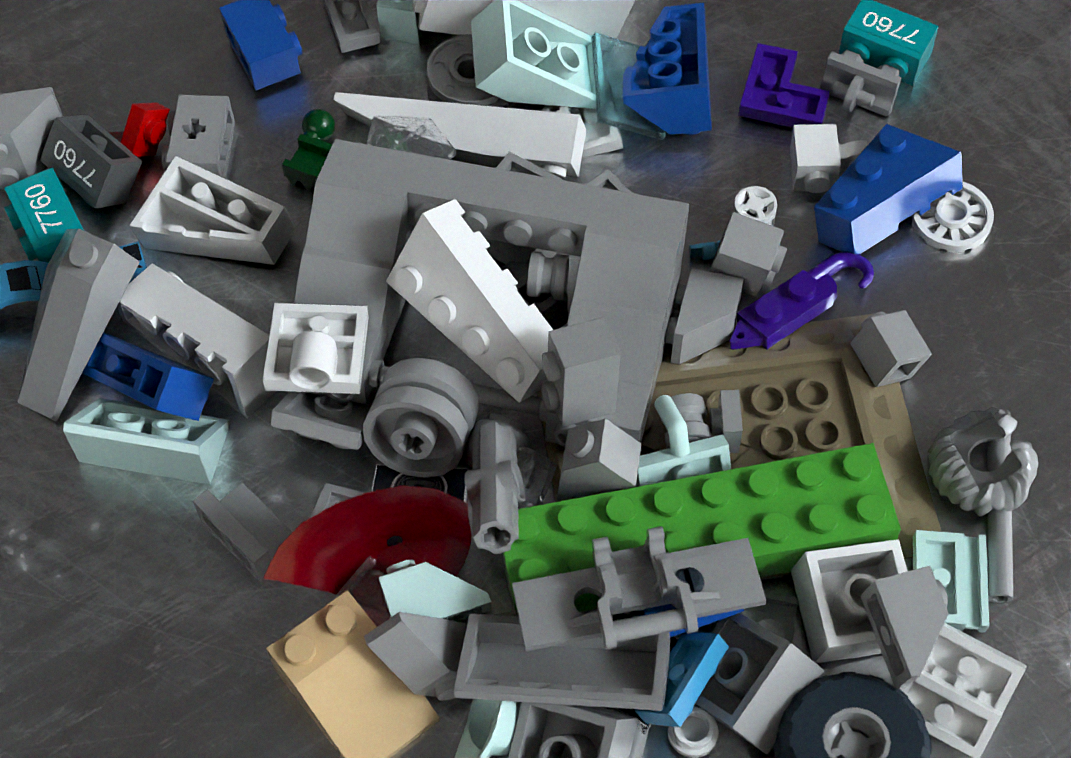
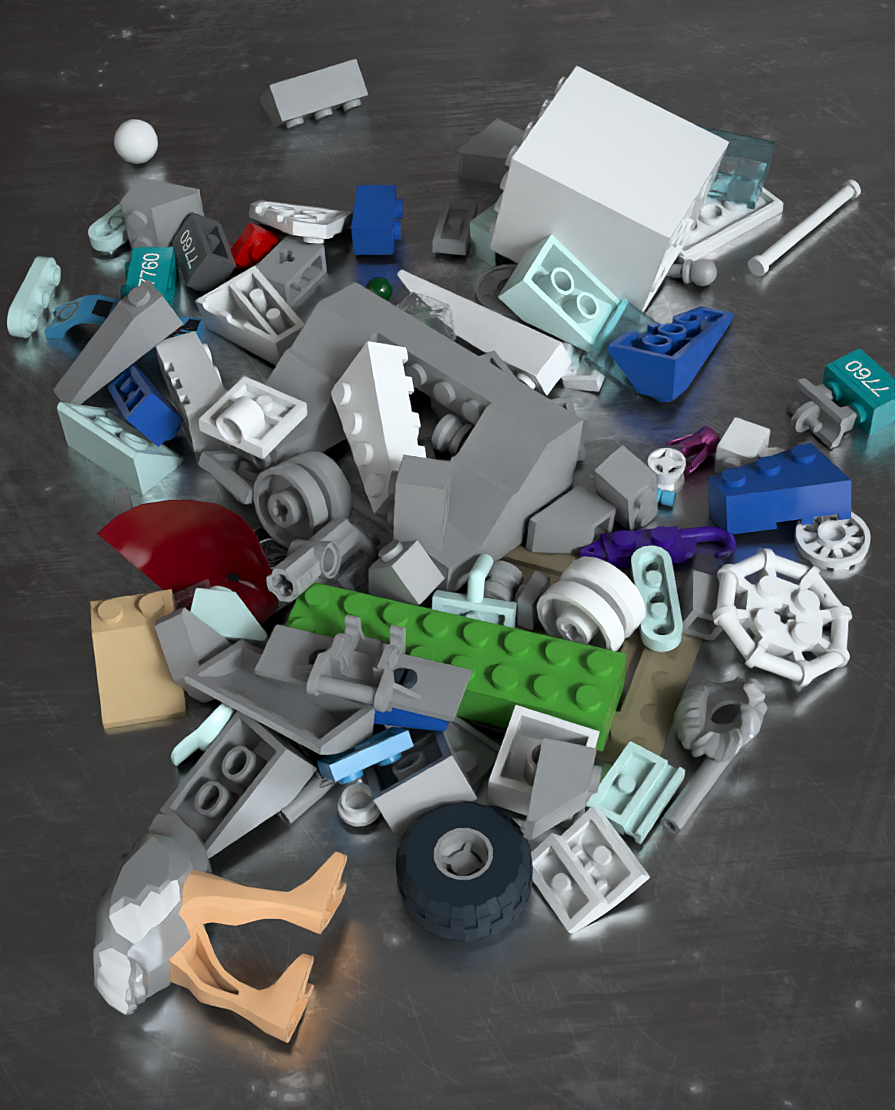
camera: 30 degrees right, 10 degrees down
dark purple plate [738,43,830,127] -> none
none -> white plate [249,200,353,243]
none -> white wheel [537,556,646,651]
none -> light aqua plate [630,546,683,652]
none -> flat silver piece [666,426,720,477]
none -> white plate [712,548,852,686]

